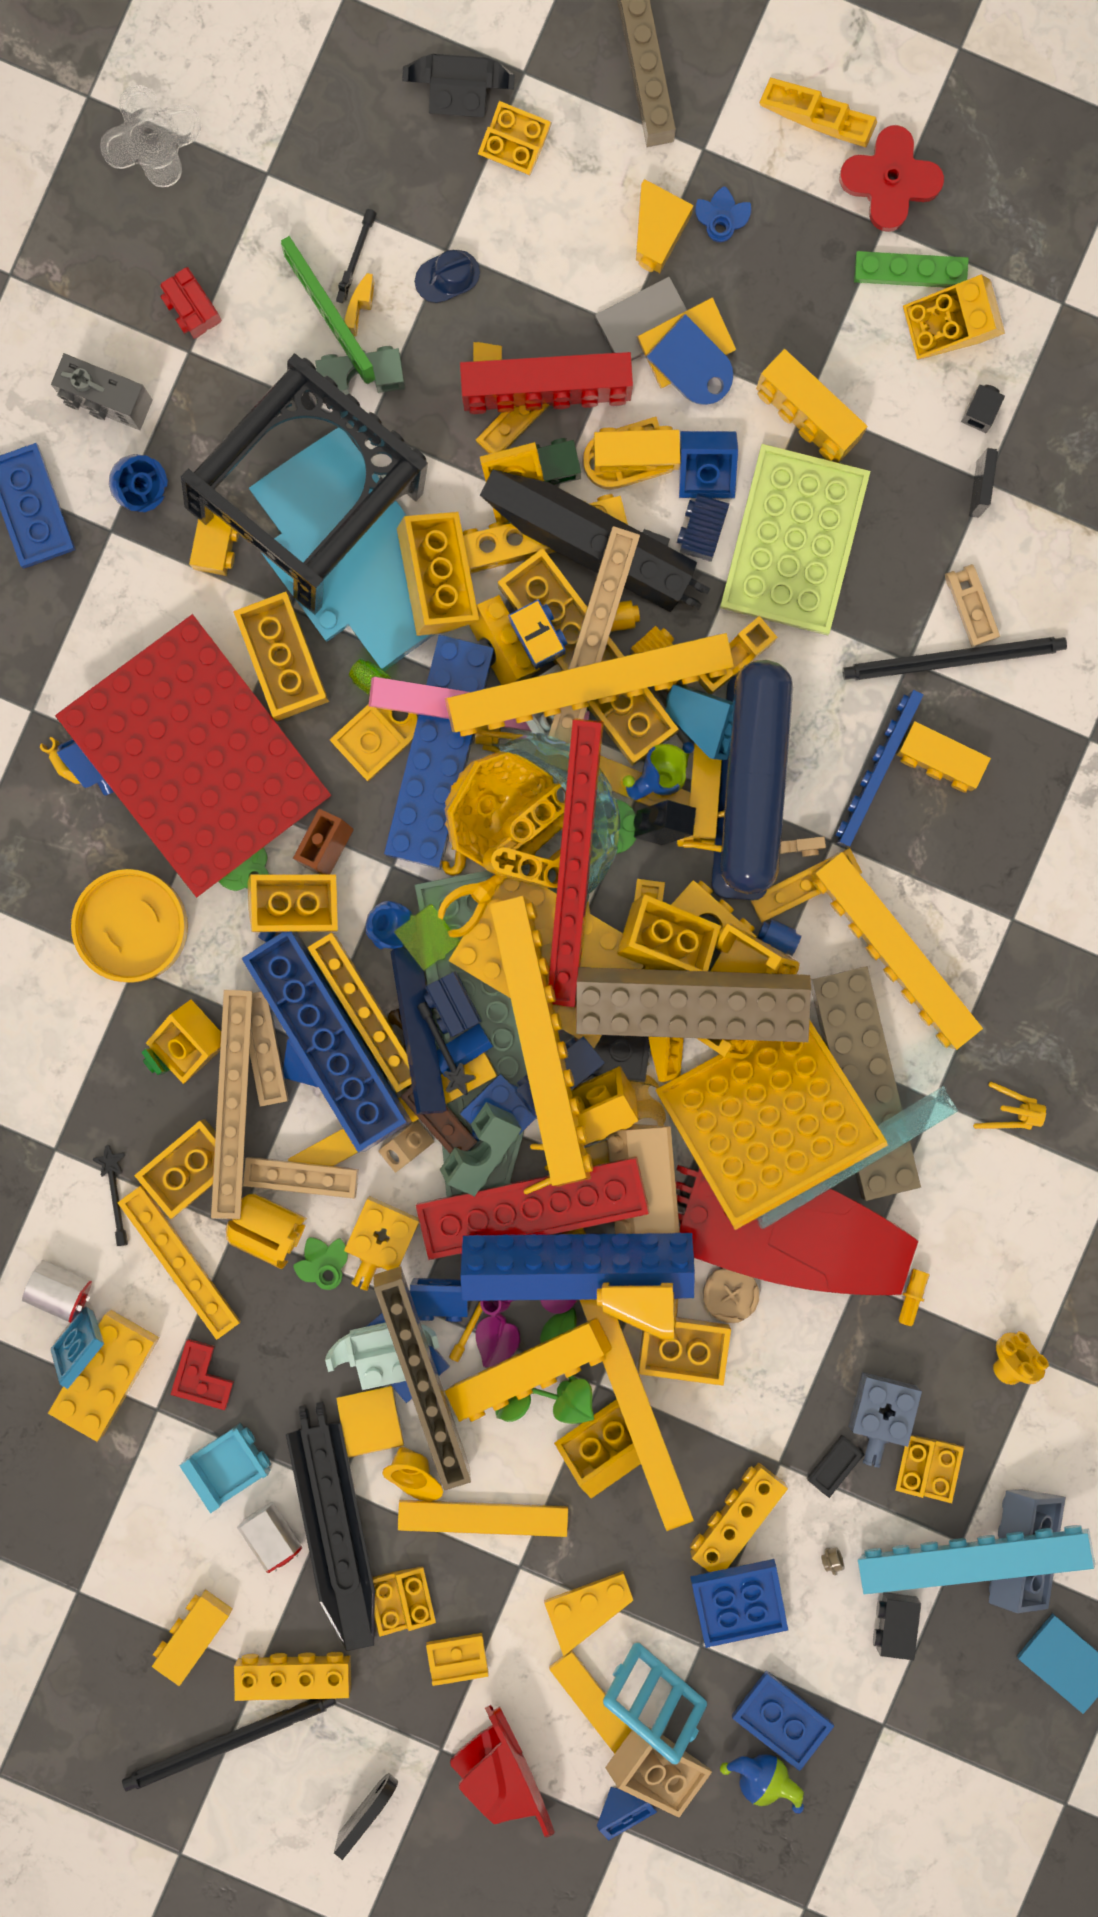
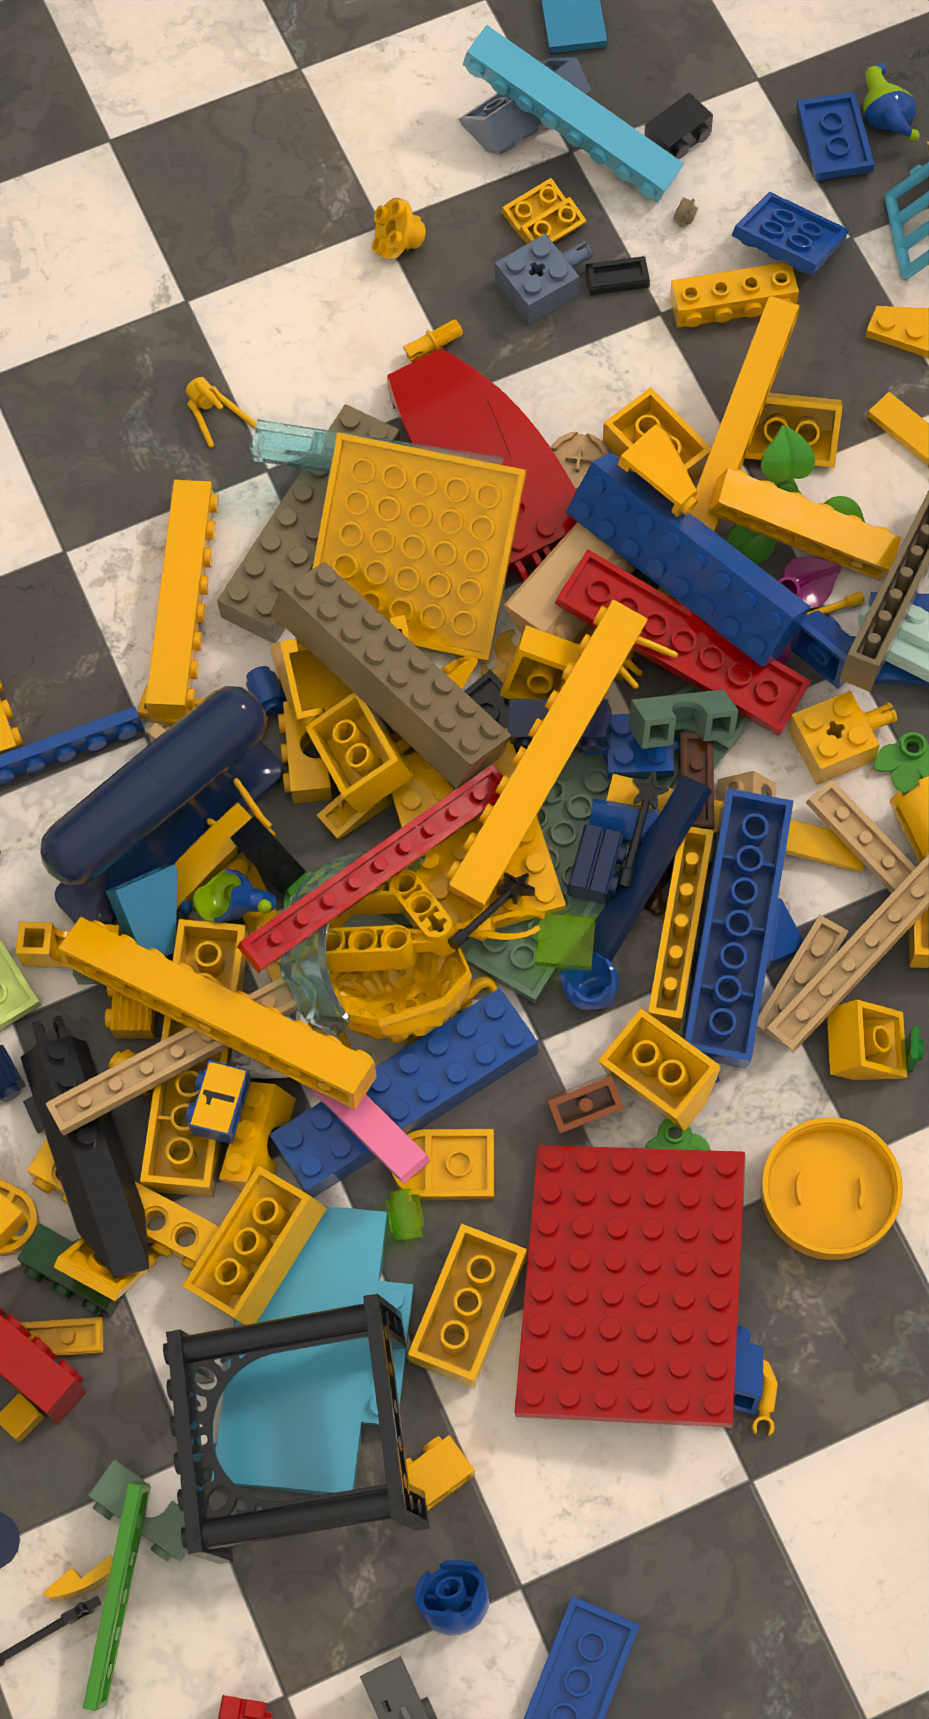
camera: 135 degrees left, 20 degrees down
none -> black piece [448,873,535,950]

